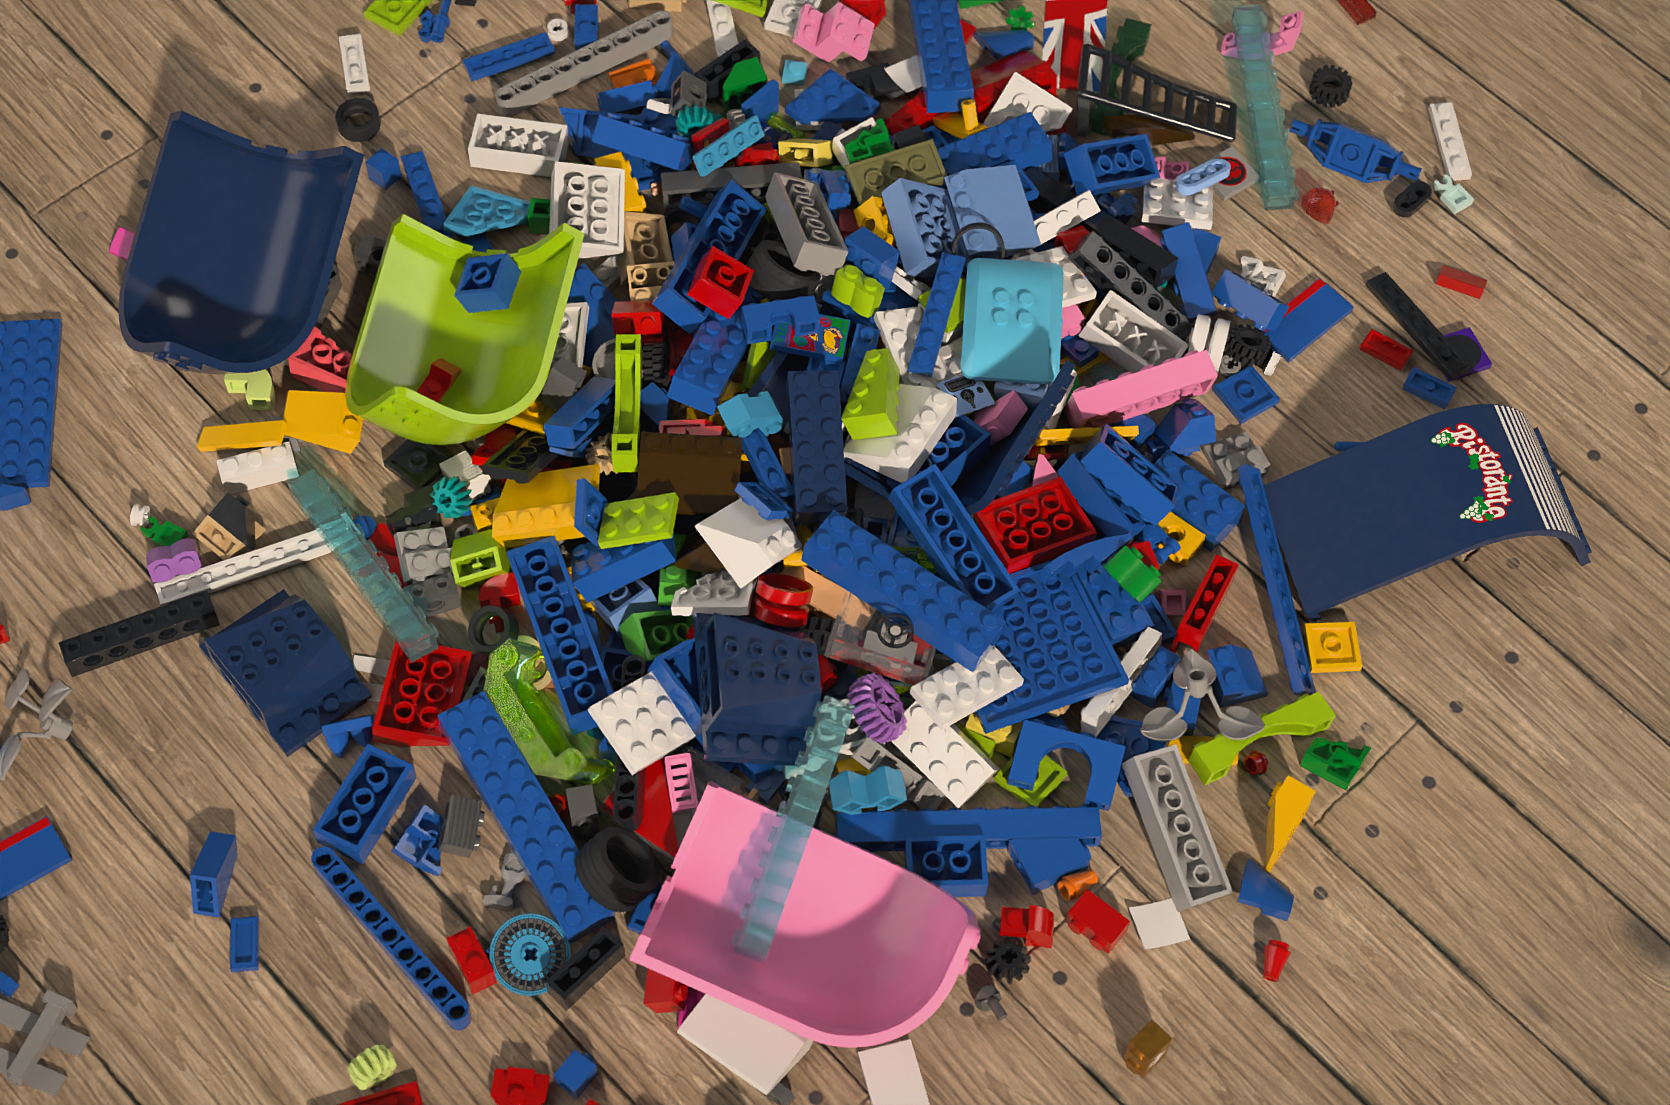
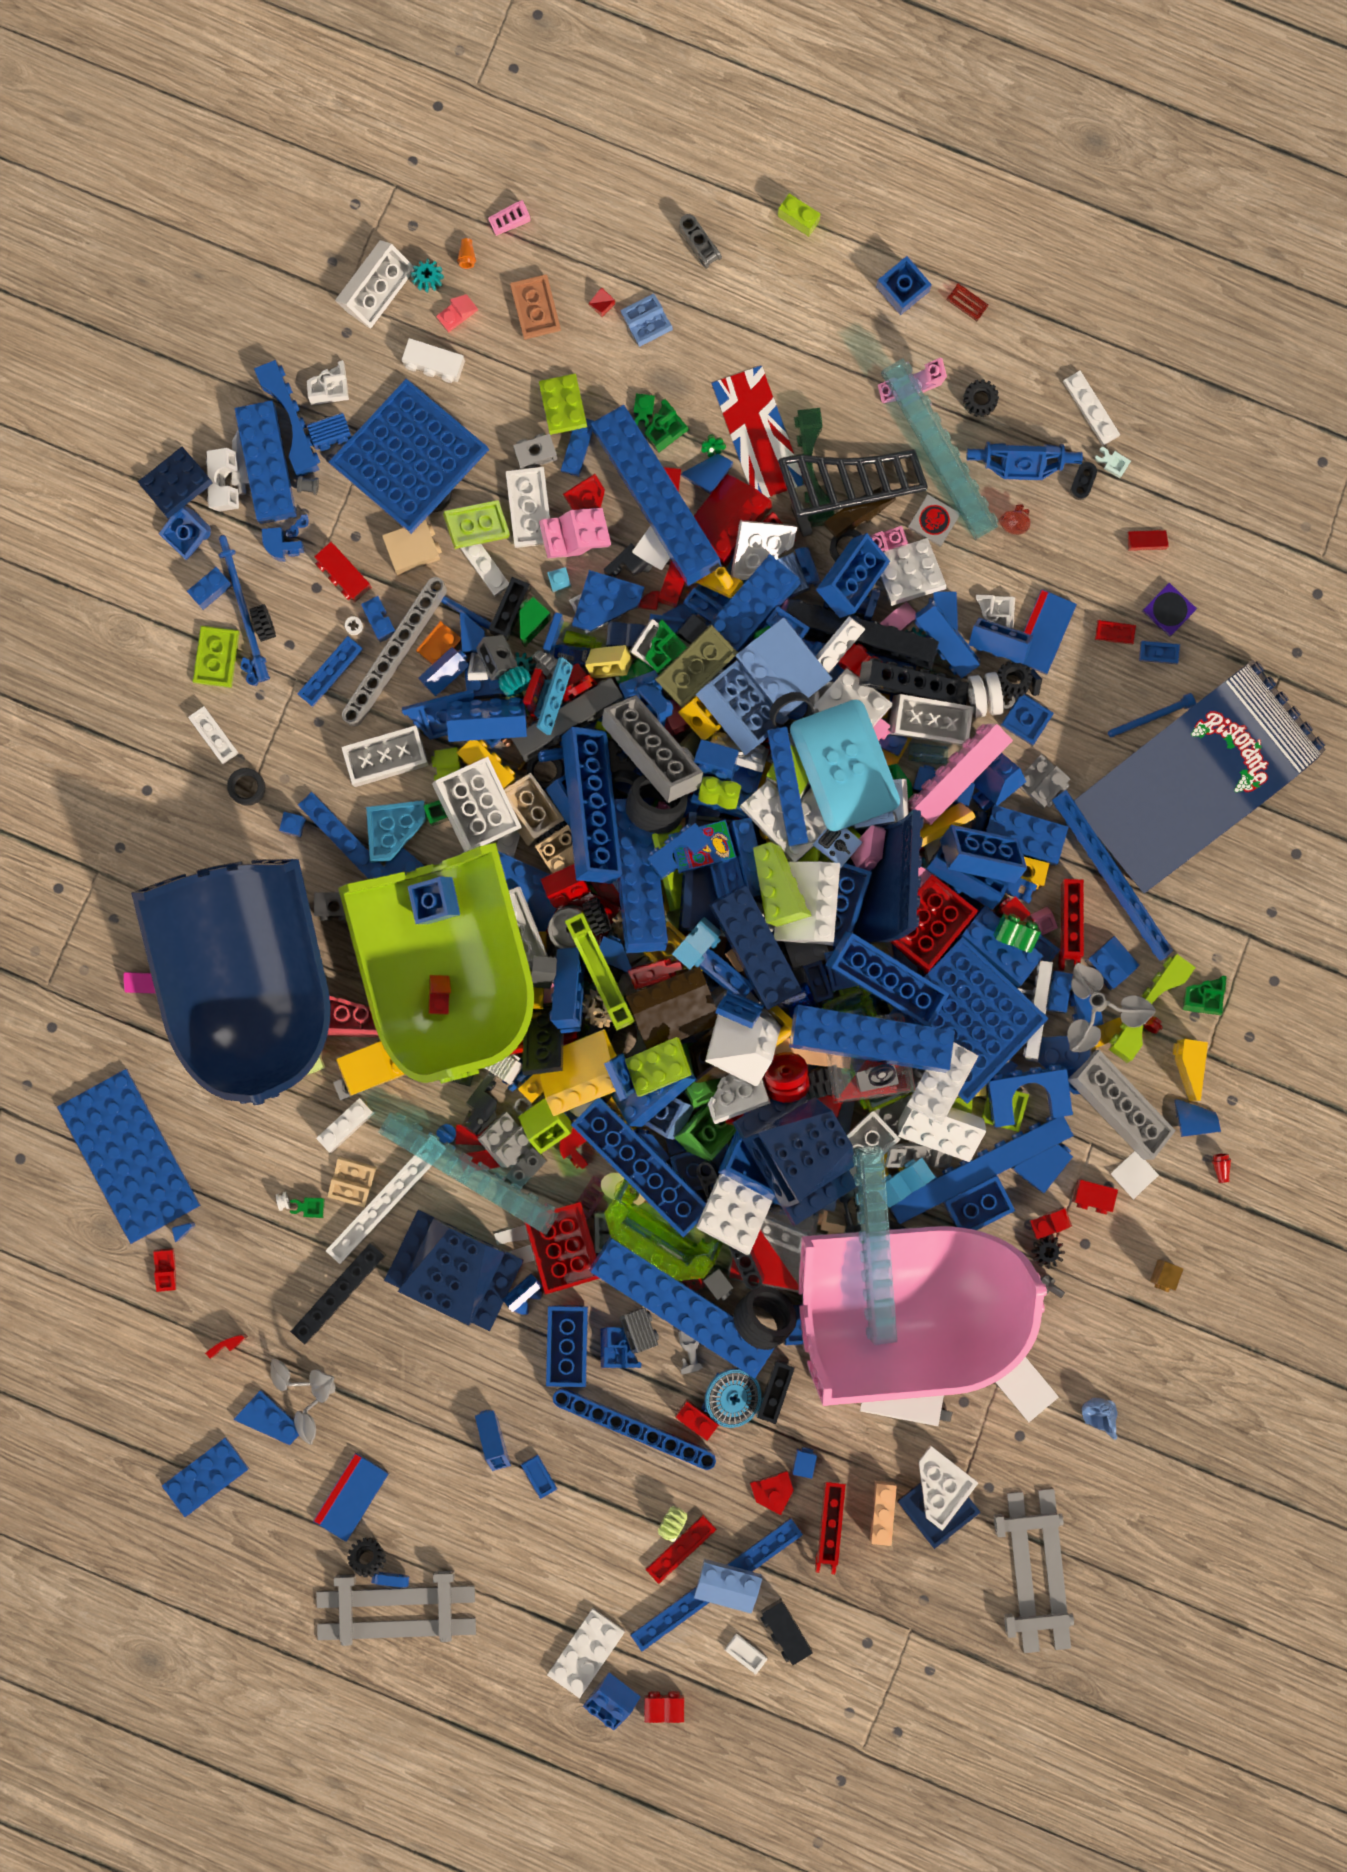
camera: 25 degrees left, 25 degrees up
medium lavender brick [146,538,202,583] -> none
yellow tile [197,420,288,452] -> none
black slope [209,492,256,550] -> none
teal gear [430,476,474,518] -> none
black tyre [468,605,519,656] -> none
bright pink slope [664,753,699,813] -> none
red brick [687,246,754,319] -> none
medium lavender gear [848,673,907,744] -> none
blue slope [1037,534,1133,585] -> none
orange cone [1057,868,1098,901] -> none
light blue plate [1175,159,1231,196] -> none
yellow plate [1303,622,1362,673] -> none
black tile [1366,272,1471,380] -> none

